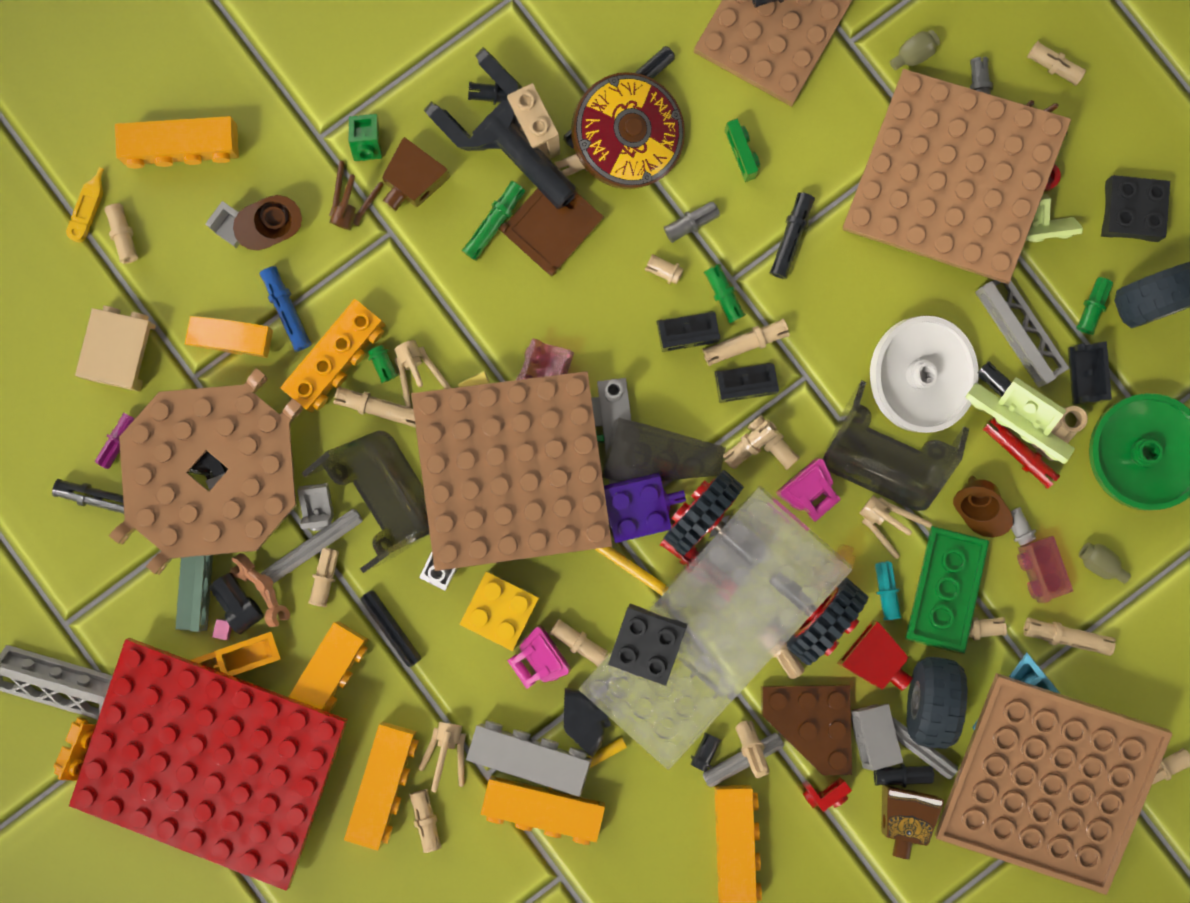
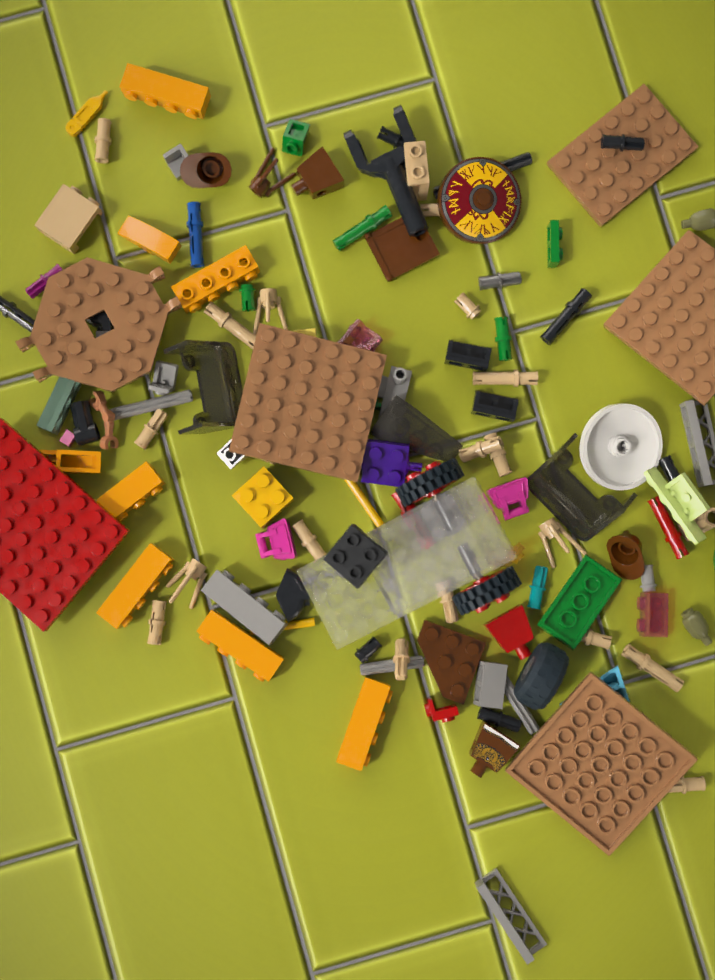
camera: 20 degrees right, 0 degrees up
black axle [360,590,421,667] -> none

